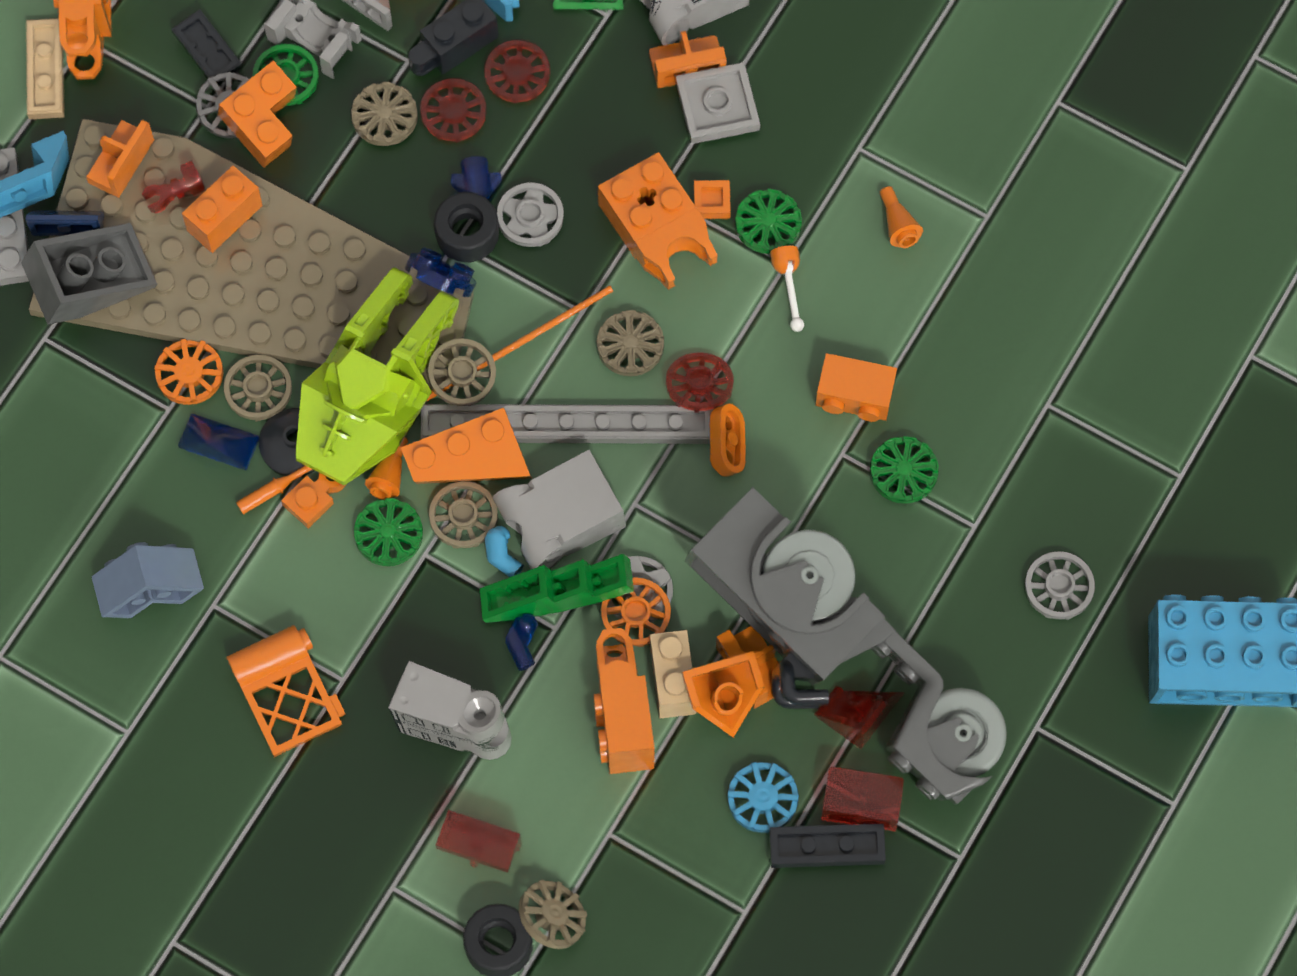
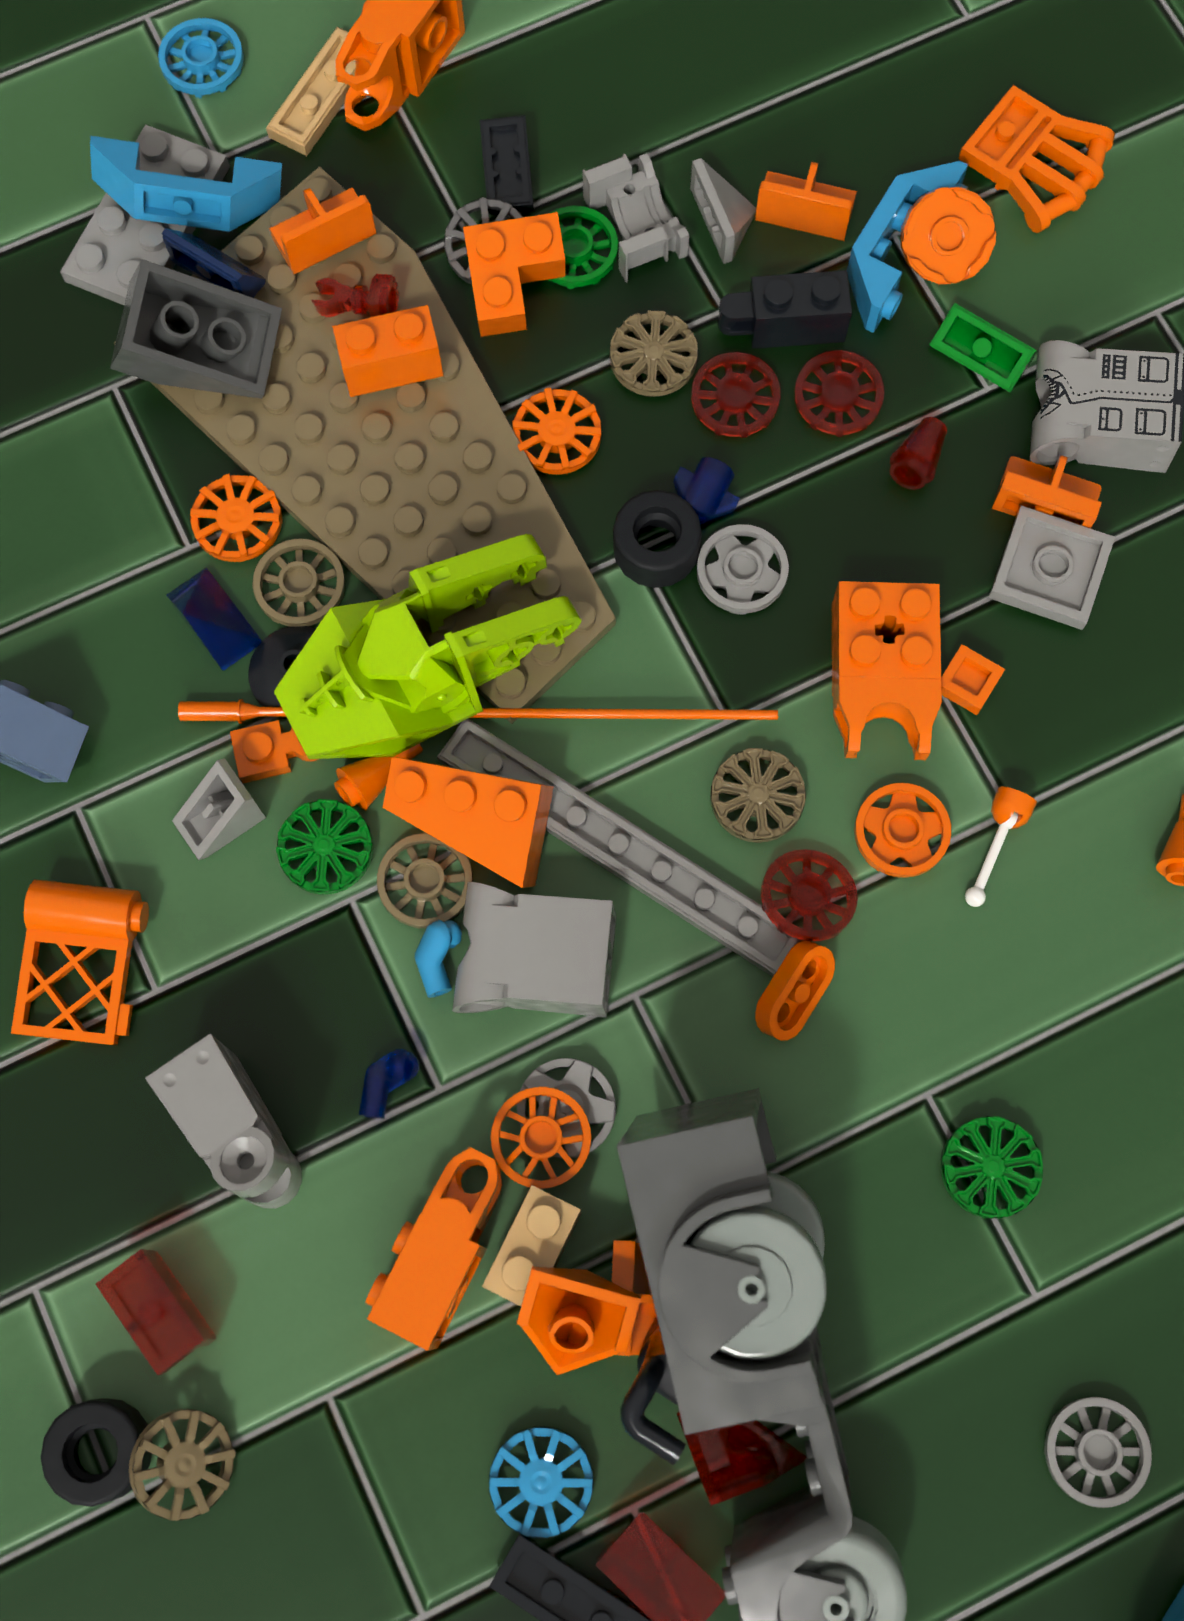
camera: 35 degrees right, 5 degrees up
clear blue plate [405,247,477,297] -> none
dark tan wheel [428,338,496,406] -> none
green slope [480,554,634,623] -> none
green wheel [735,189,802,254] -> none
orange brick [816,353,897,422] -> none
none -> light grey slope [172,758,266,860]
none -> orange wheel [512,388,602,475]
none -> orange wheel [854,783,951,878]
none -> clear red cone [890,417,947,490]

